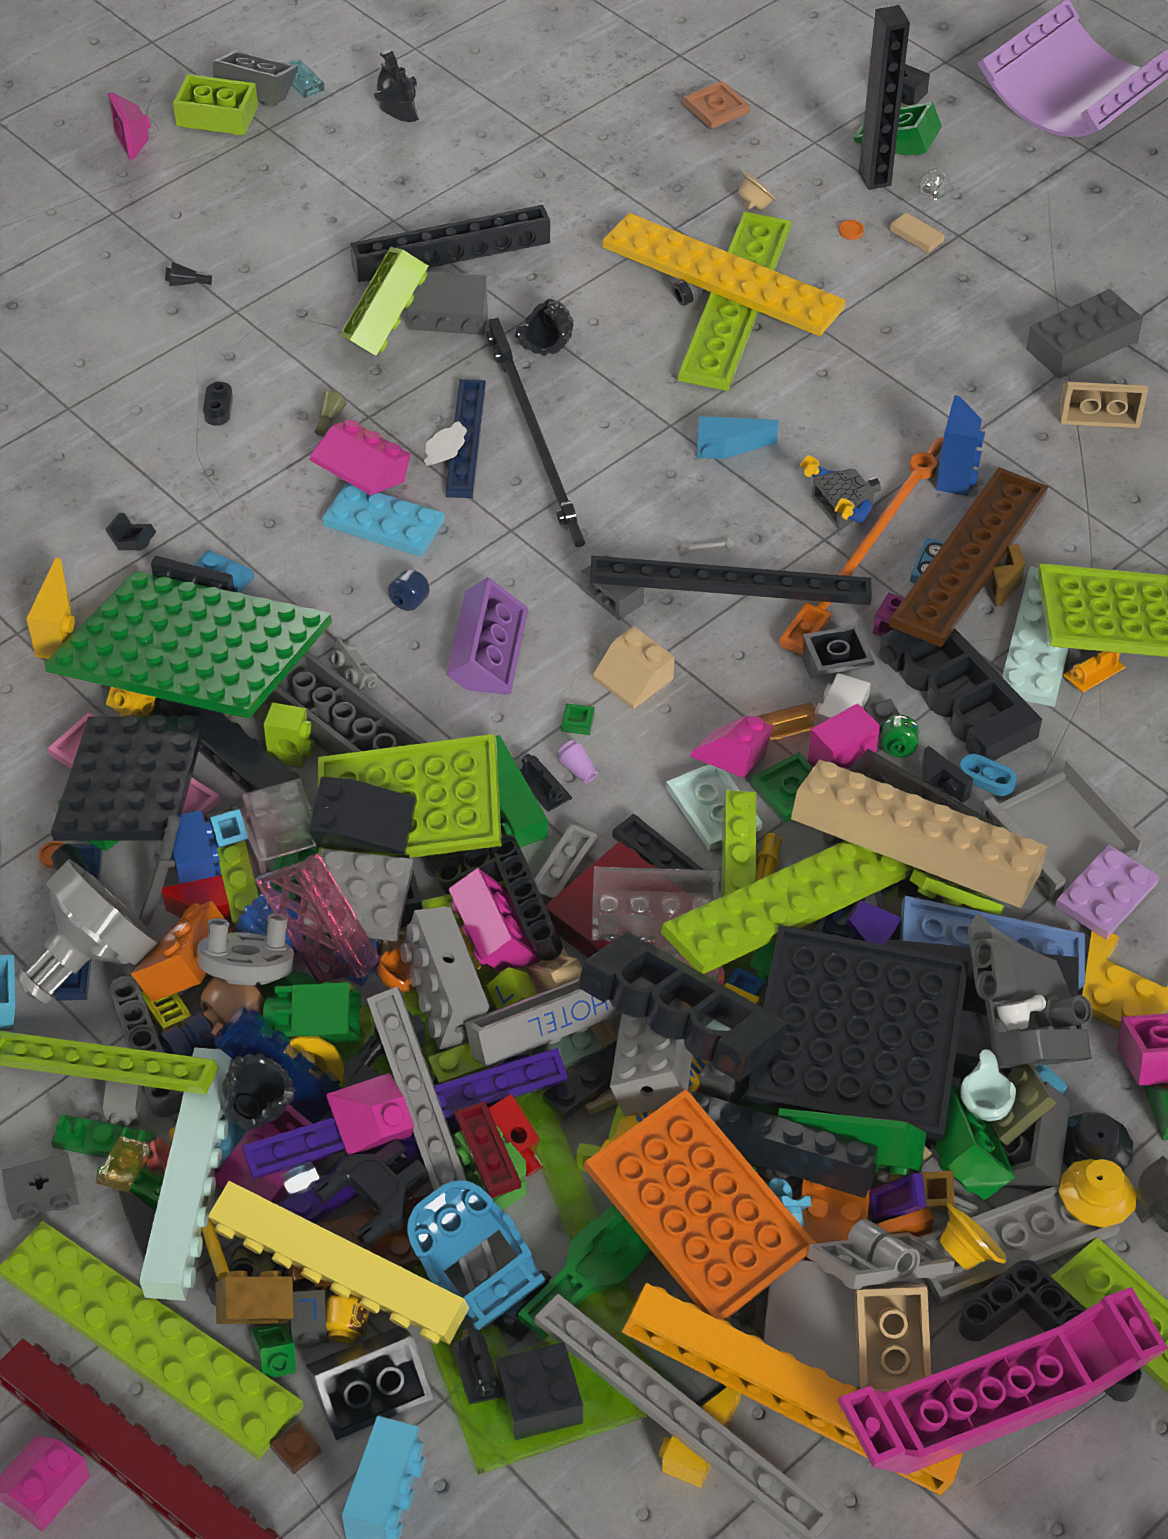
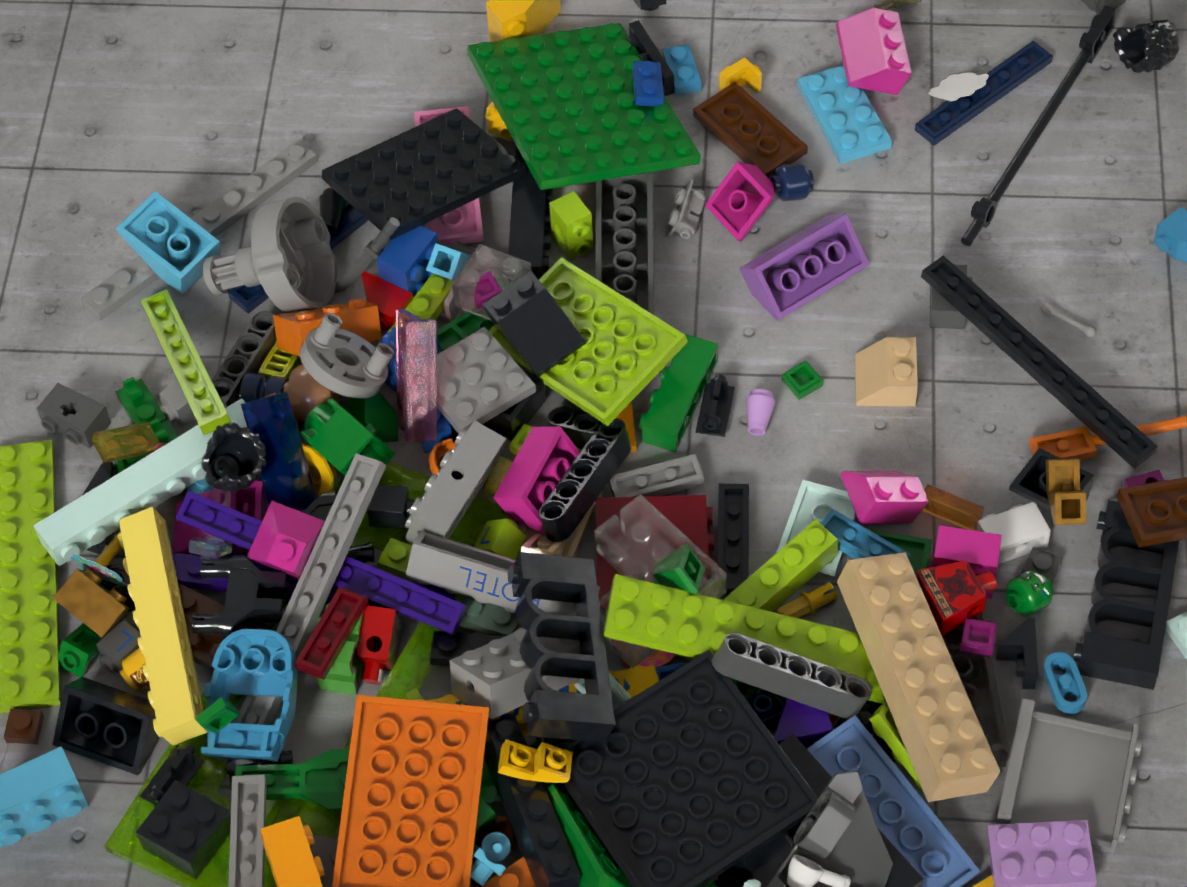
camera: 50 degrees right, 5 degrees up
none -> sticker [71,554,128,588]
none -> green tile [196,697,240,734]
none -> magenta tile [474,271,502,310]
none -> yellow slope [498,739,573,783]
none -> blue plate [632,61,664,106]
none -> green slope [652,544,705,595]
none -> reddish brown plate [693,82,808,178]
none -> dark pink slope [705,161,774,242]
none -> dark grey beam [712,633,872,719]
none -> yellow bracket [719,57,762,93]
none -> dark azure tile [821,509,910,560]
none -> red torso [916,561,997,635]
none -> magenta tile [960,618,998,656]
none -> pearl gold slope [1046,459,1087,525]

